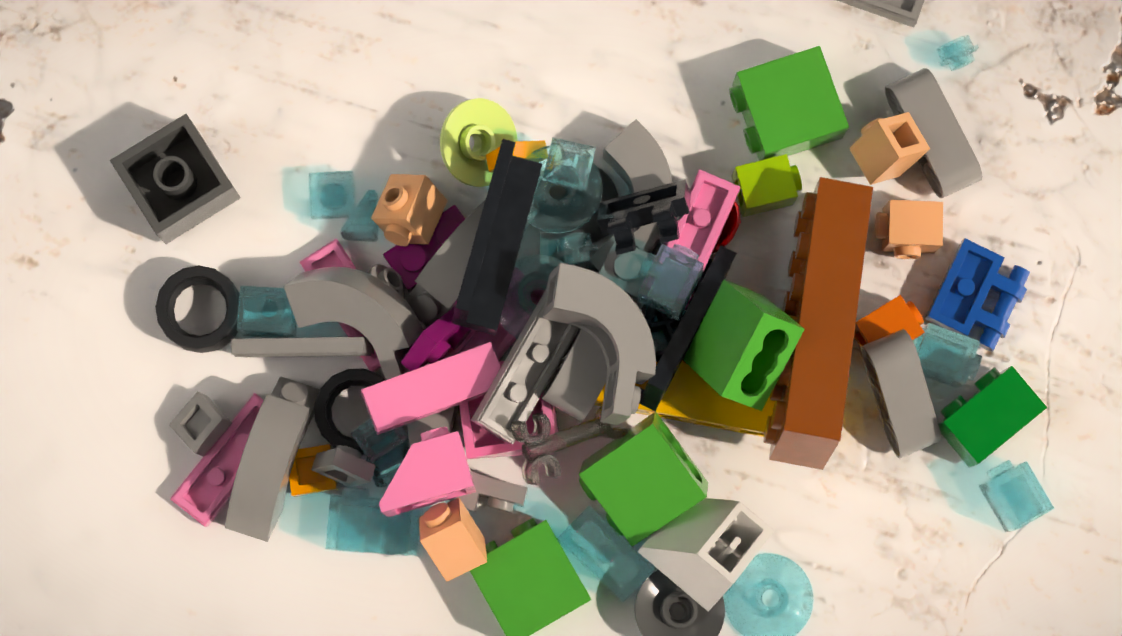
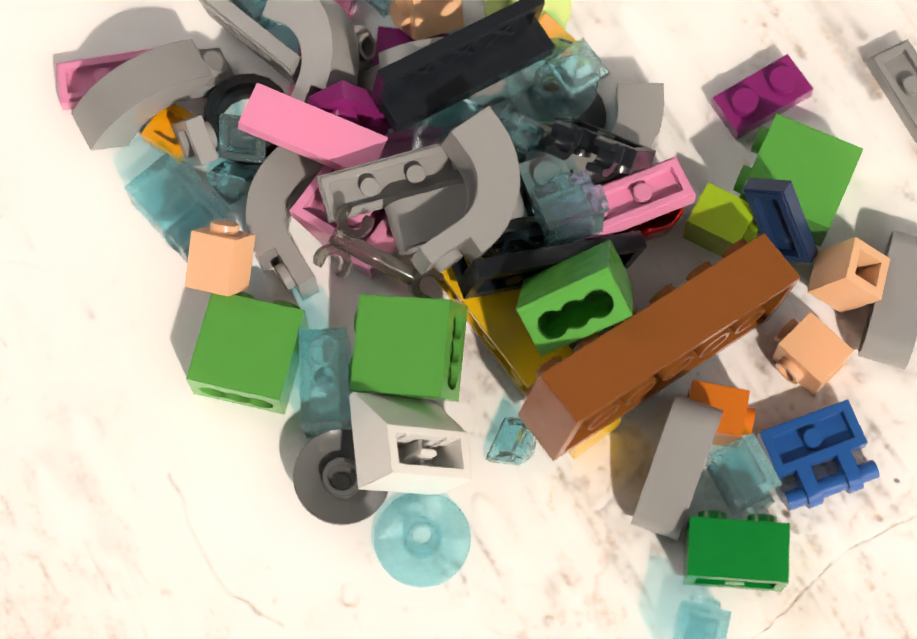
camera: 50 degrees right, 10 degrees down
light grey plate [169,391,232,457] -> none
bright pink slope [379,427,476,517] -> none
none -> clear light blue slope [486,417,537,466]
none -> magenta plate [711,54,814,140]
none -> dark blue tile [742,178,818,263]

